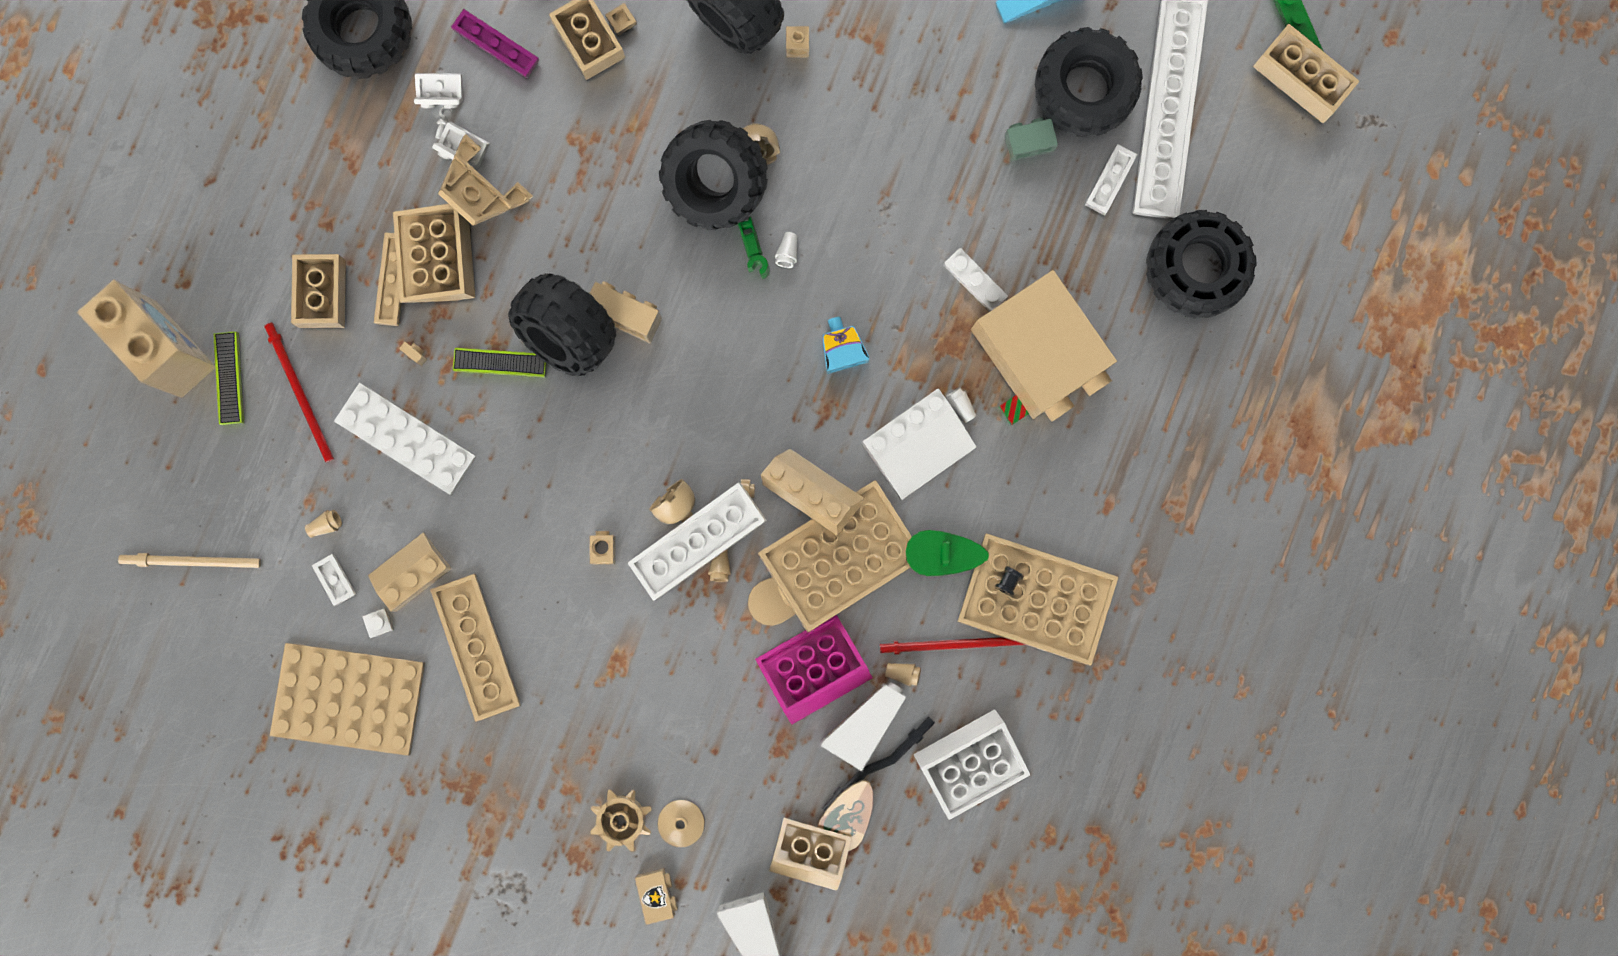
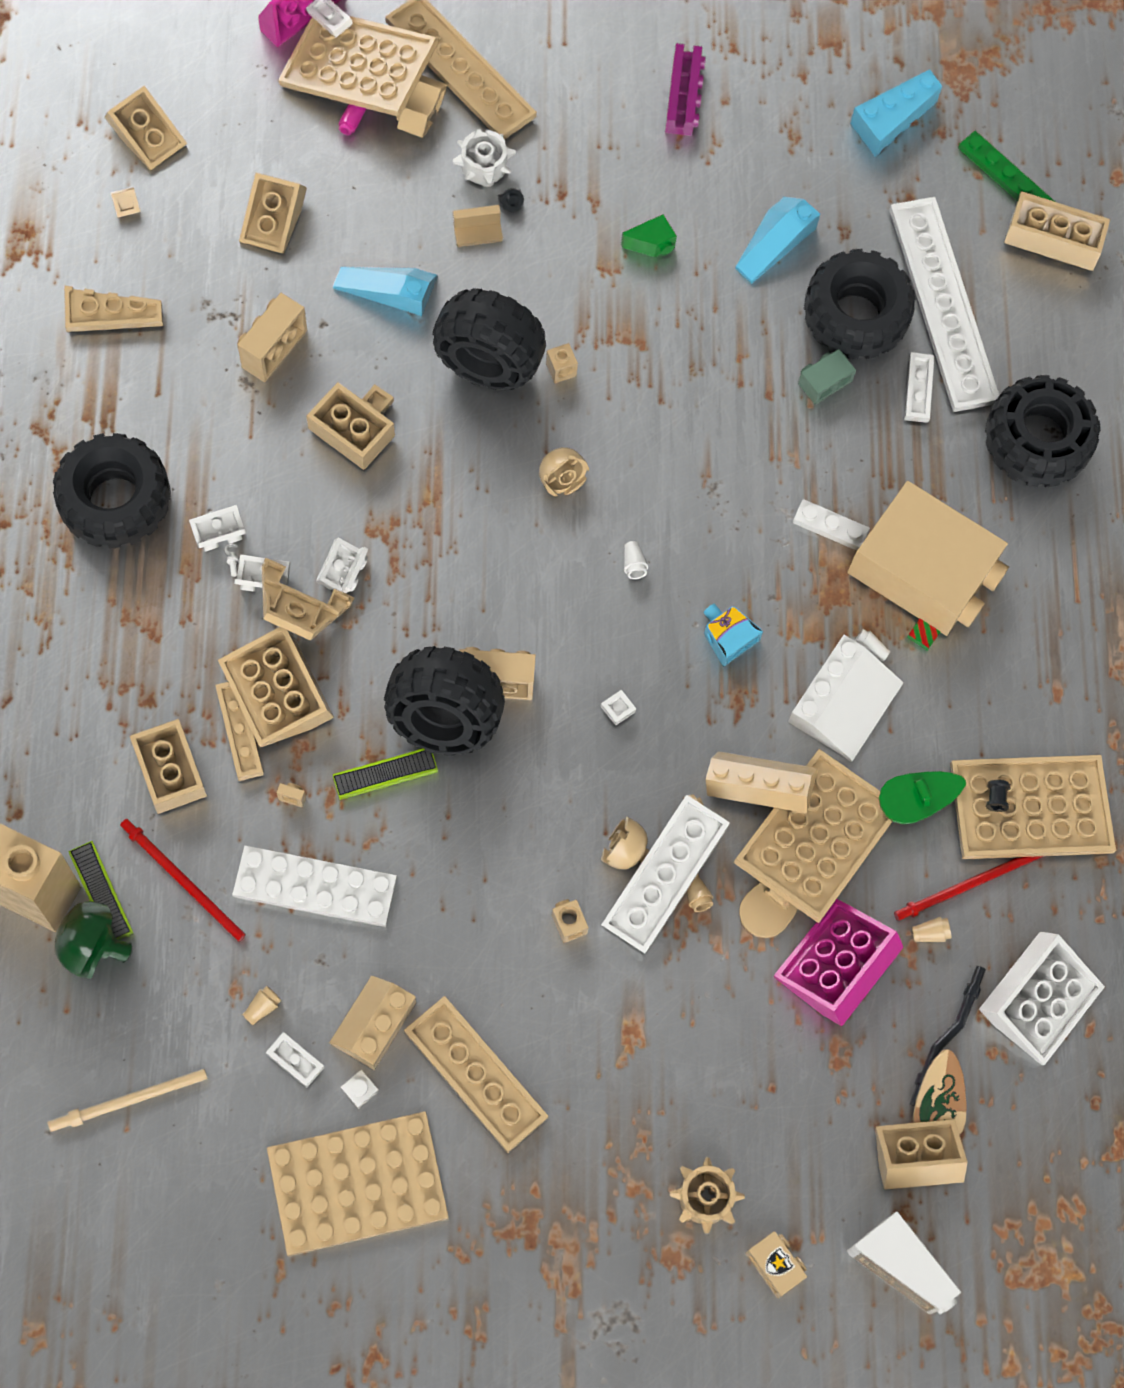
camera: 25 degrees left, 15 degrees down
magenta plate [451,9,540,79] -> none
tan dish [658,800,704,847] -> none
black tyre [659,120,768,230] -> none
green piece [738,216,770,279] -> none
white slope [820,682,906,771] -> none
none -> dark green piece [54,901,132,980]
none -> white bracket [316,537,368,594]
none -> white plate [601,690,636,726]

